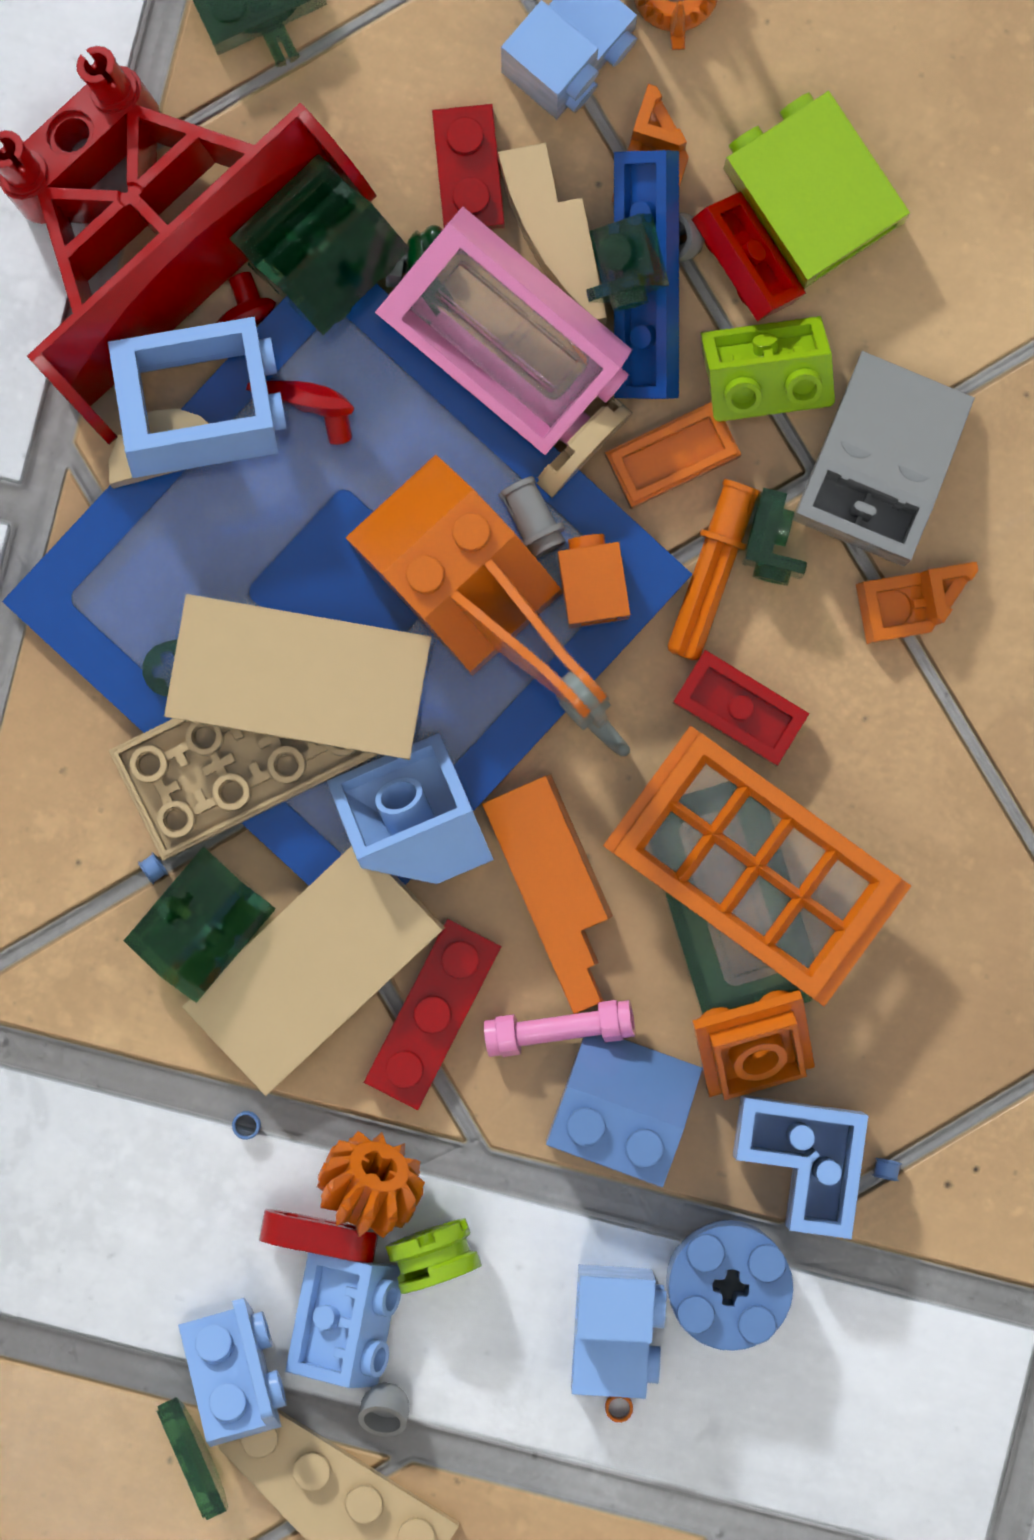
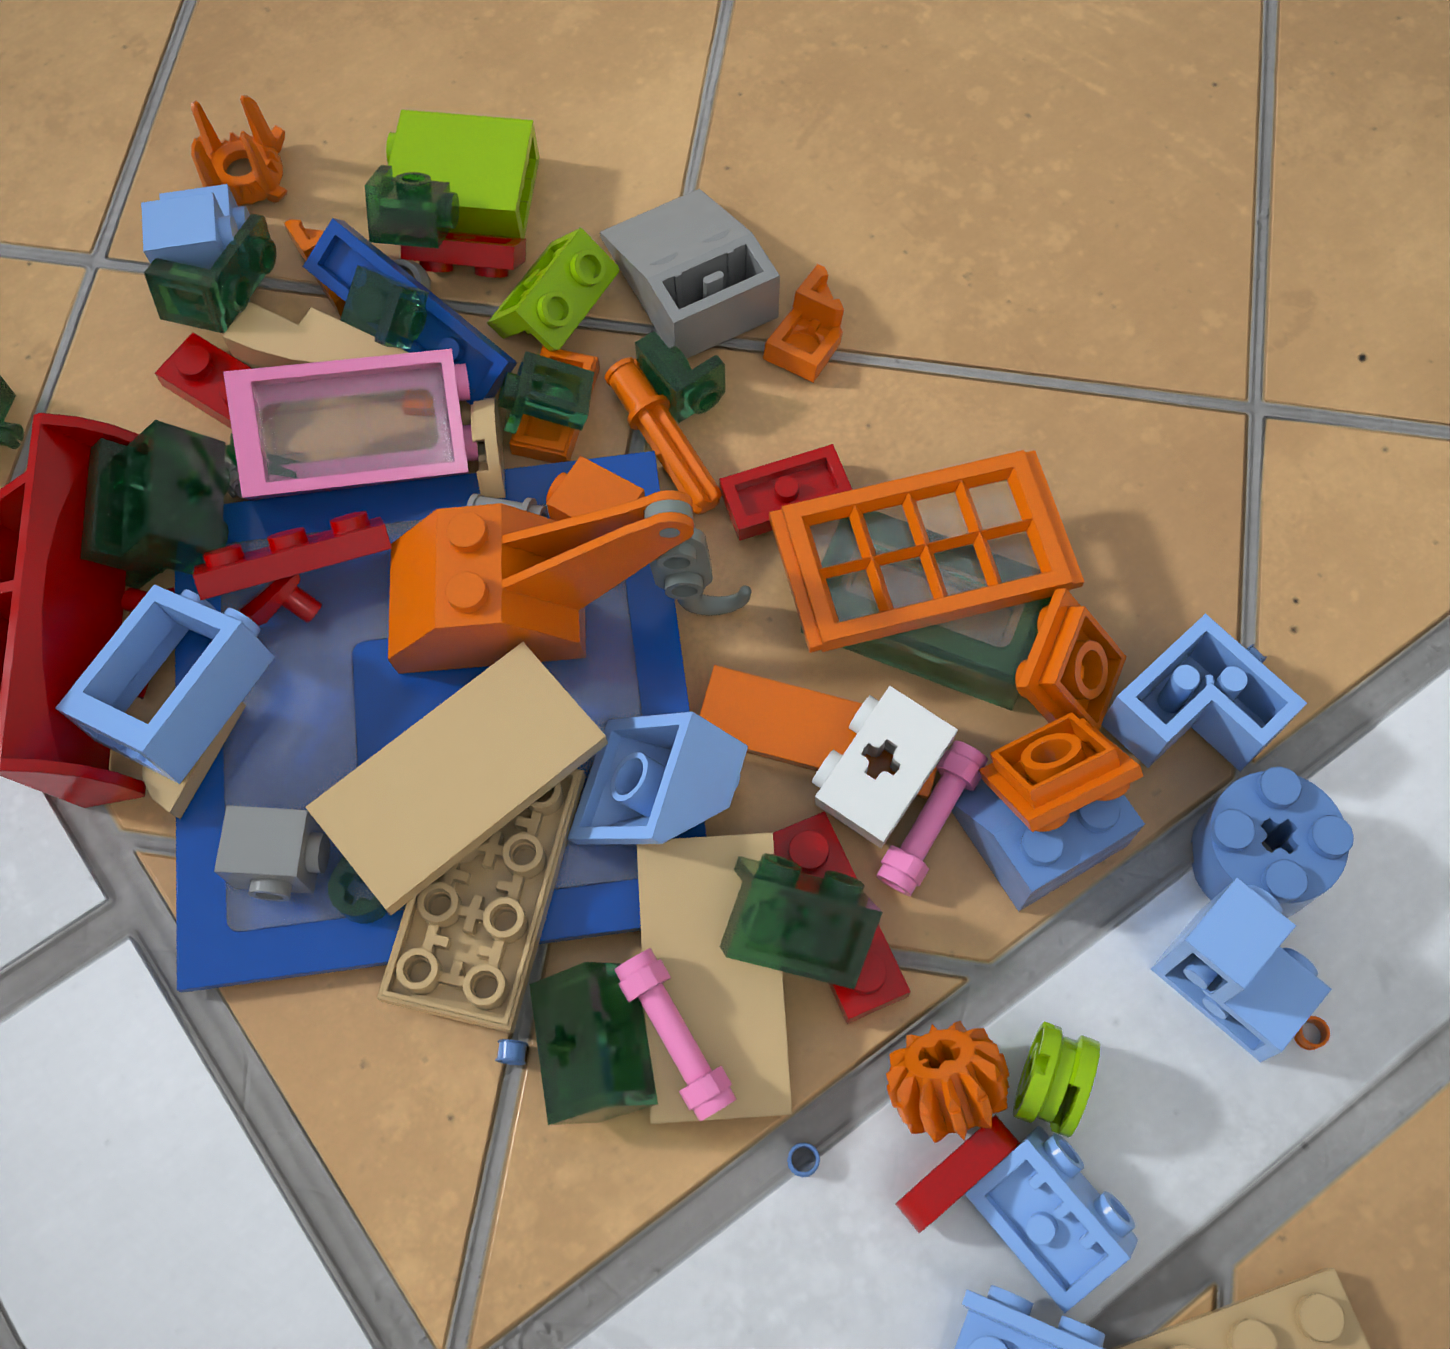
camera: 50 degrees left, 20 degrees down
light grey hinge [358,1382,409,1436] -> none
none -> clear green bracket [144,213,277,334]
none -> red plate [193,511,392,600]
none -> light grey brick [214,805,330,902]
none -> clear green brick [365,165,459,249]
none -> clear green bracket [497,351,594,434]
none -> bright pink bar [614,948,737,1122]
none -> clear green bracket [719,853,883,989]
none -> white brick [812,686,958,848]
none -> orange piece [979,712,1144,832]

